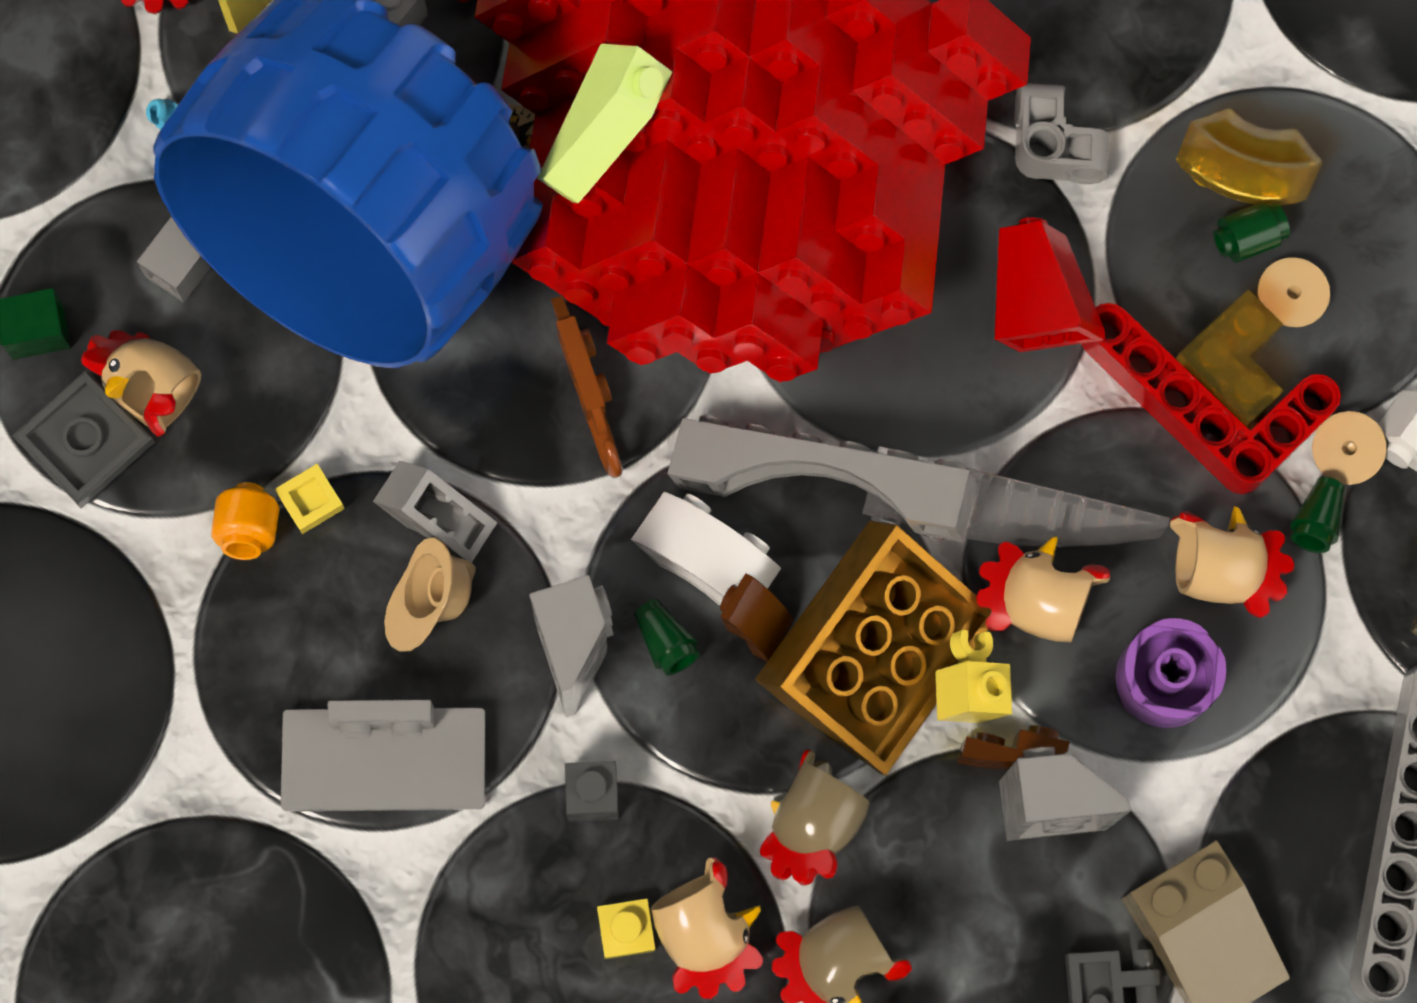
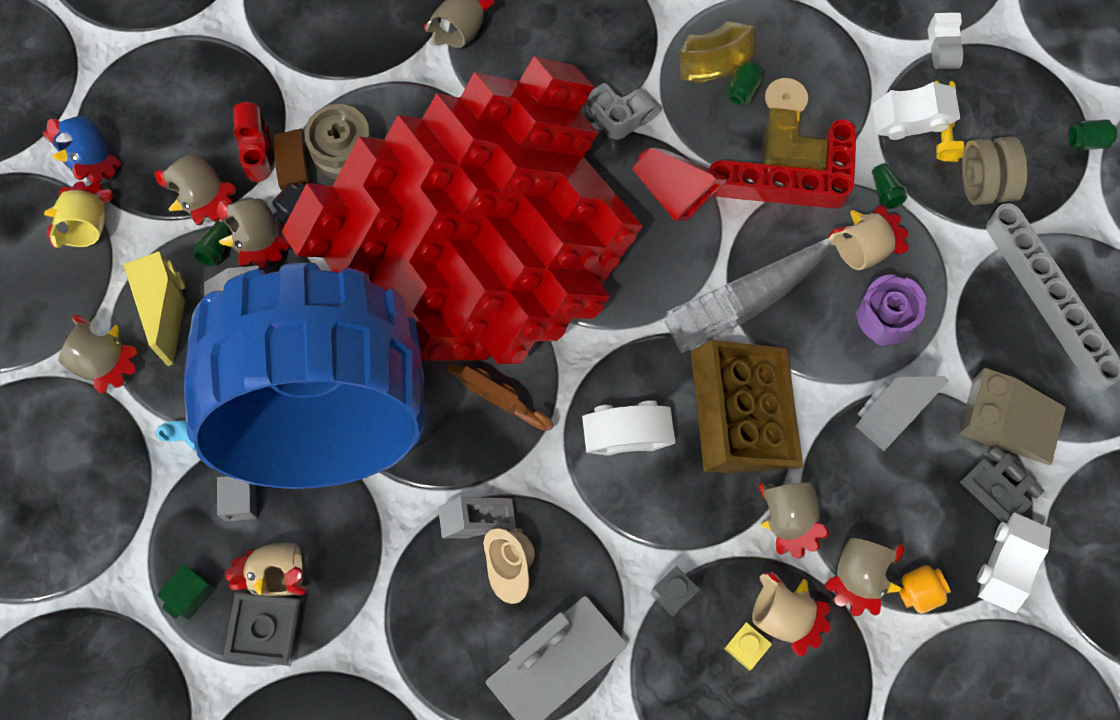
camera: 35 degrees left, 5 degrees down
light orange head [211,482,279,560] -> none
light yellow plate [275,464,345,534] -> none
light grey slope [529,575,613,717] -> none
yellowish green slope [537,44,672,203] -> none
dark green cone [634,599,700,676] -> none
light grey arch [667,415,977,542] -> none
reddish brown slope [720,573,794,662] -> none
light yellow brick [935,630,1012,723] -> none
reddish brown slope [957,725,1070,769] -> none
tan piece [976,537,1110,643] -> none
tan piece [1312,411,1387,485] -> none

